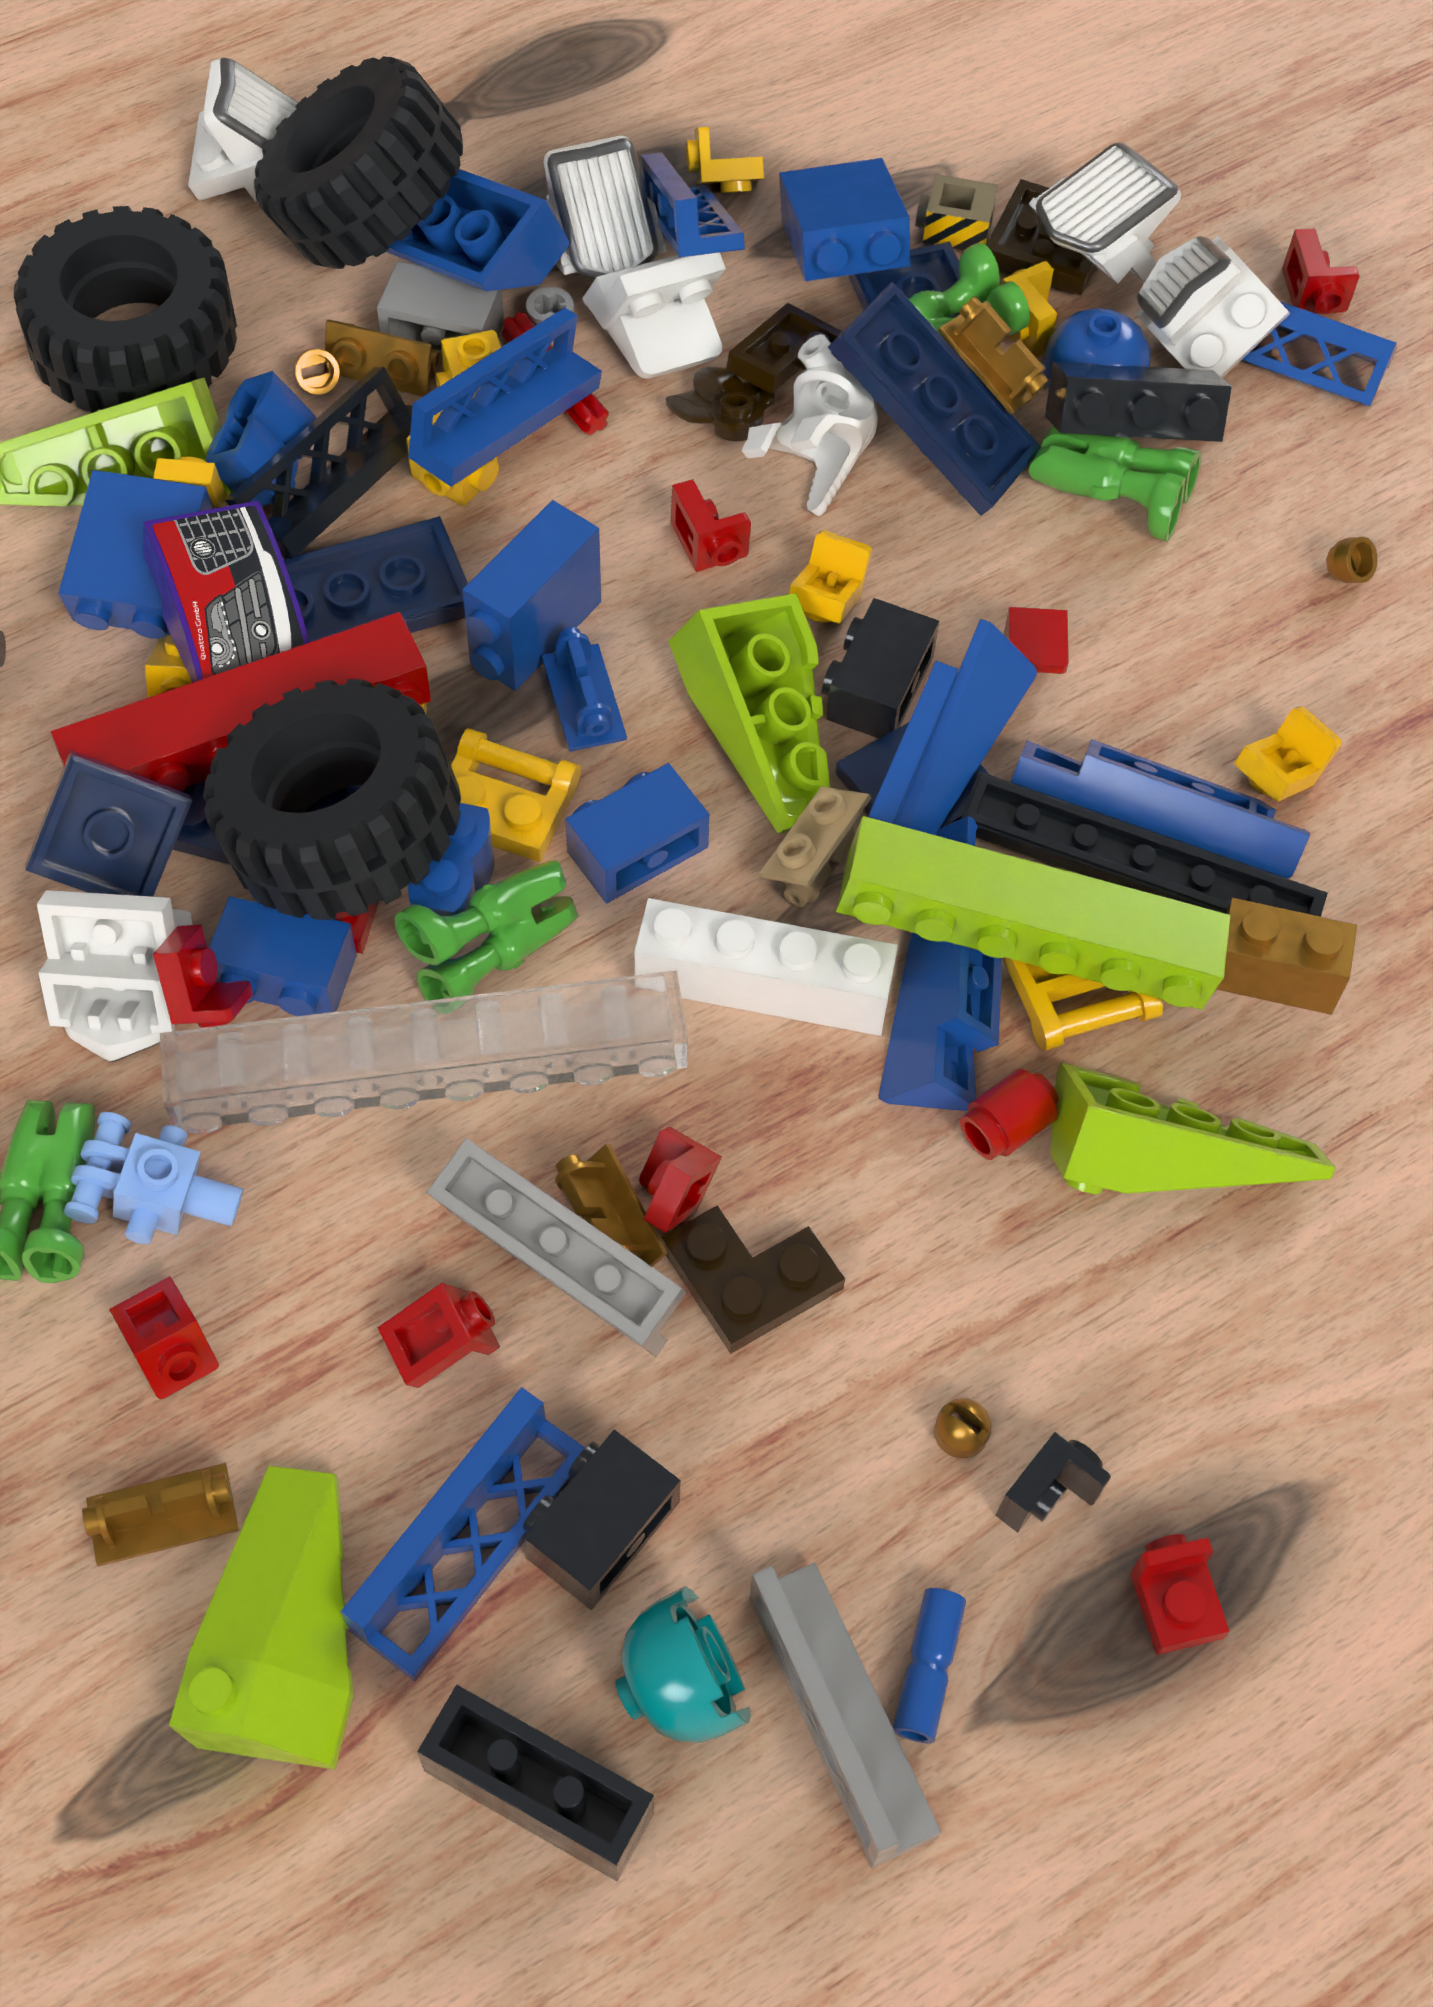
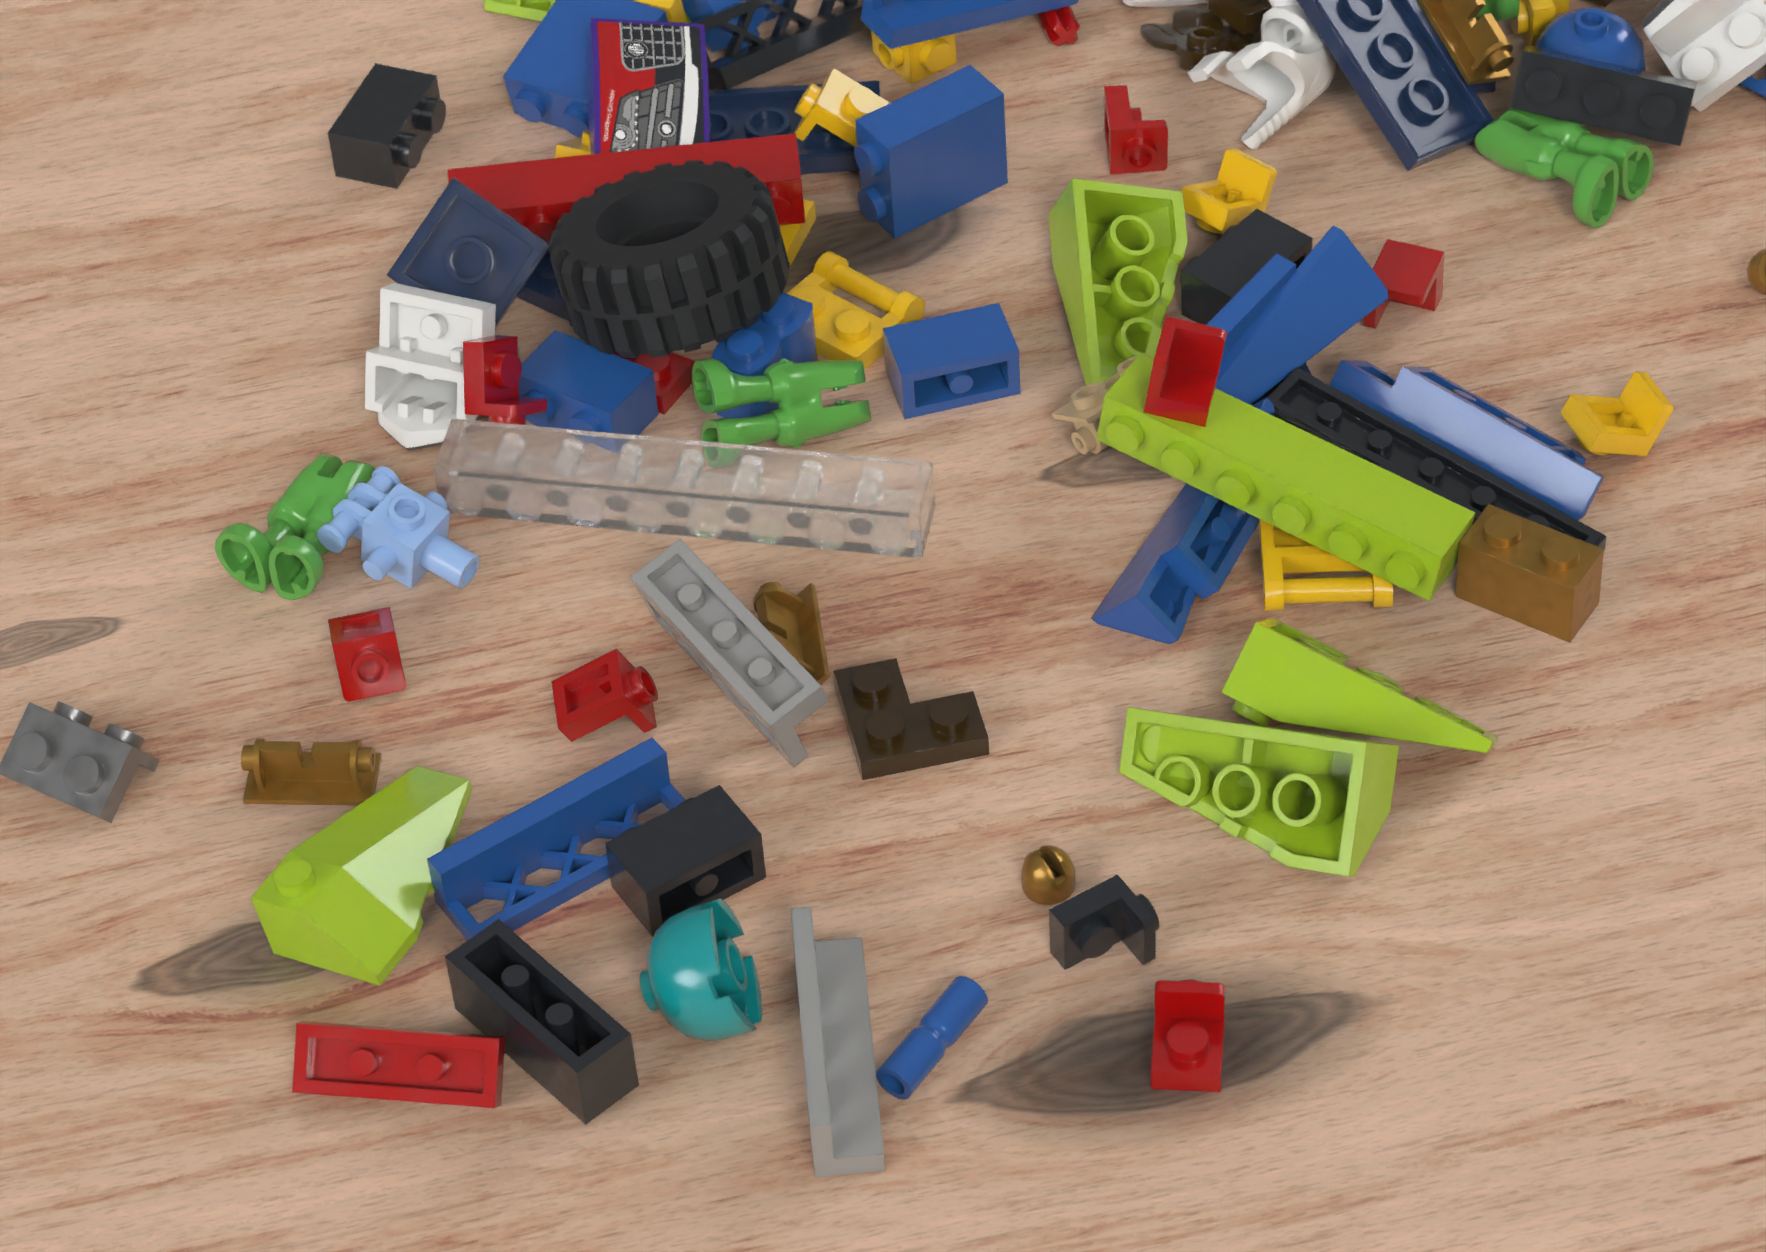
camera: 25 degrees right, 15 degrees down
blue hinge [542,627,627,752] -> none
white brick [634,898,898,1036] -> none
red bracket [639,1127,722,1233] -> none
red brick [960,1068,1058,1160] -> none
none -> red plate [292,1021,506,1108]
none -> yellow bracket [794,69,890,147]
none -> lime wedge [1119,707,1399,877]
none -> red panel [1144,316,1227,427]

